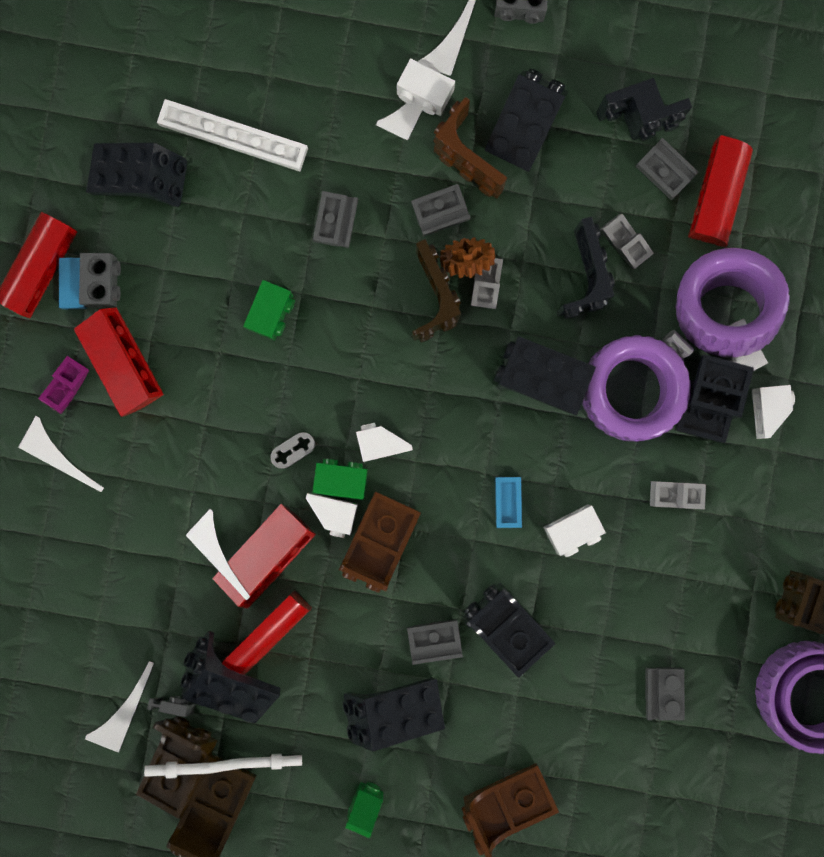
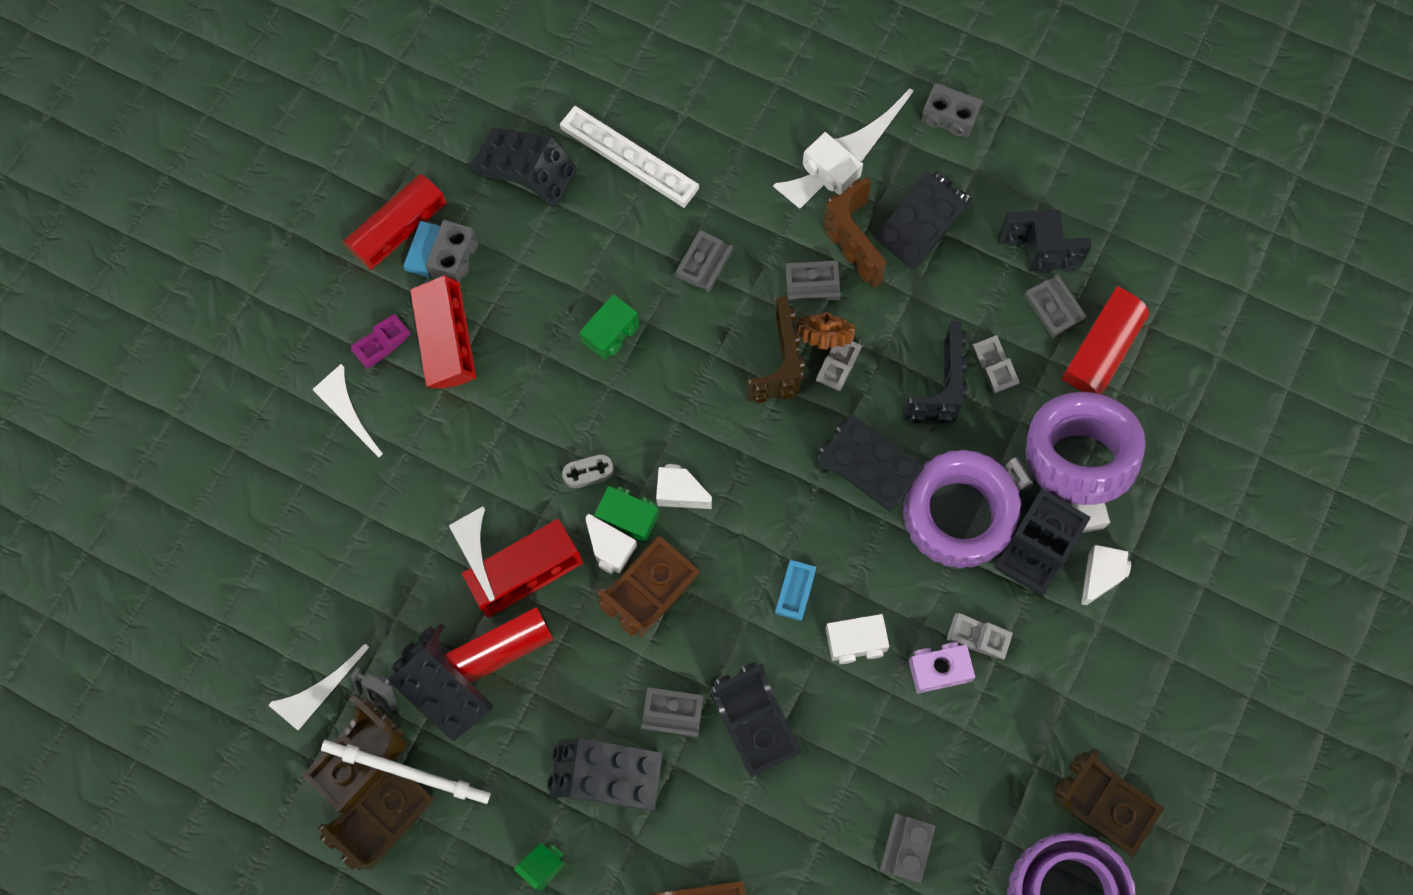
camera: 20 degrees right, 15 degrees down
none -> lavender brick [909,642,975,694]

